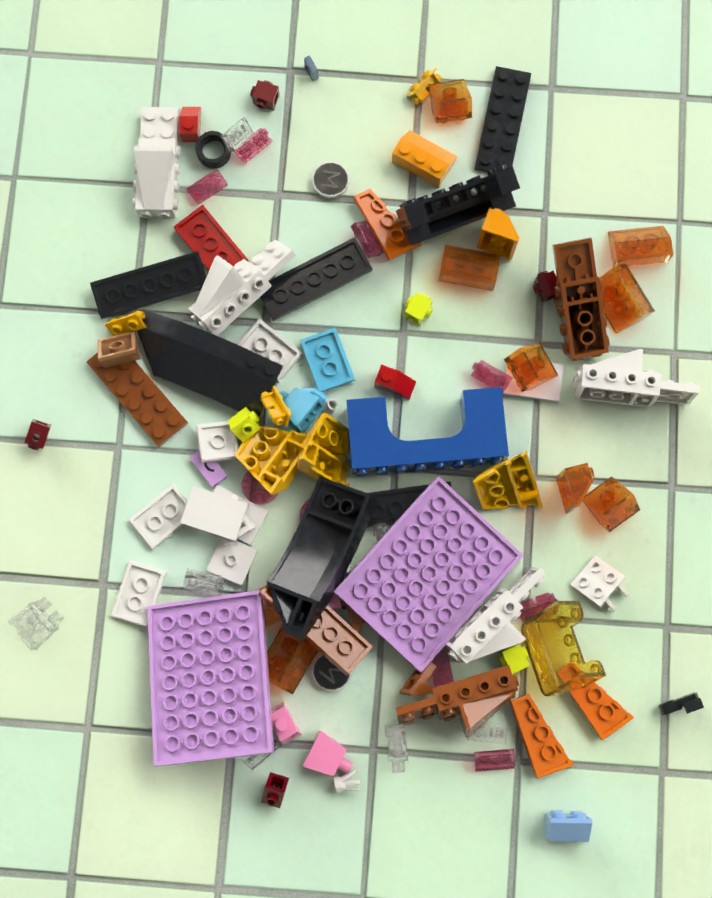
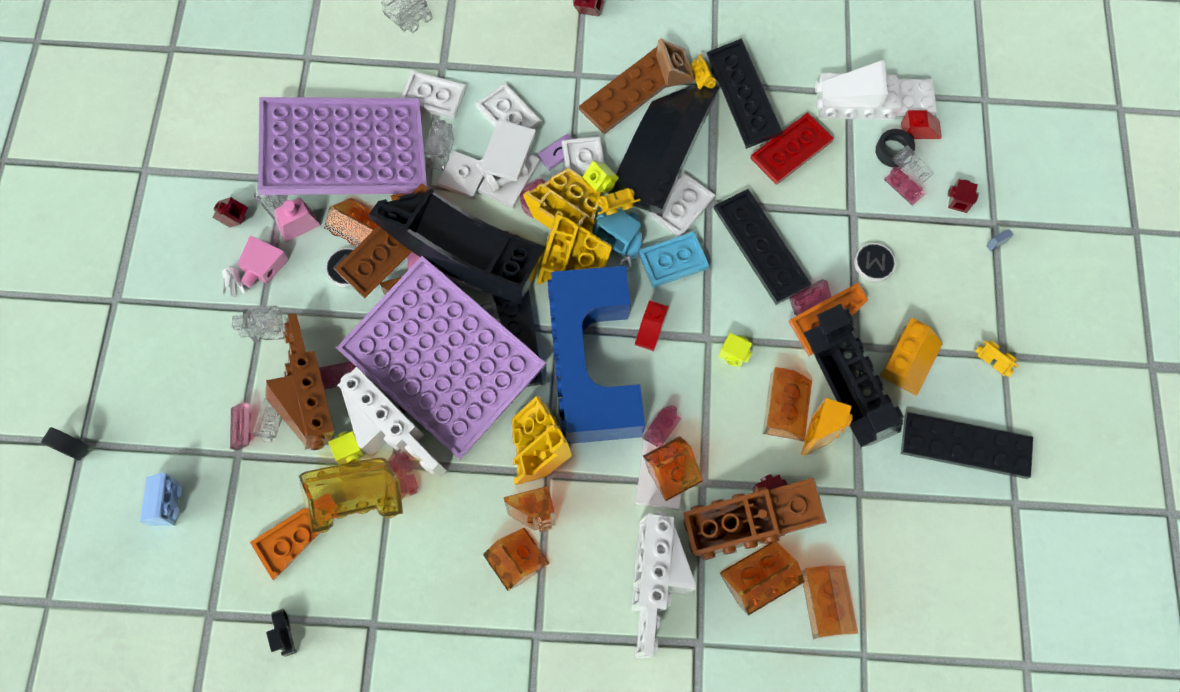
camera: 85 degrees right, 10 degrees down
clear pink plate [186,169,228,205] -> none
white wedge [188,240,296,336] -> none
dark orange slope [400,662,436,696] -> none
clear orange slope [428,79,472,123] -> none
orange wing [509,694,574,778] -> none
white plate [571,556,629,612] -> none

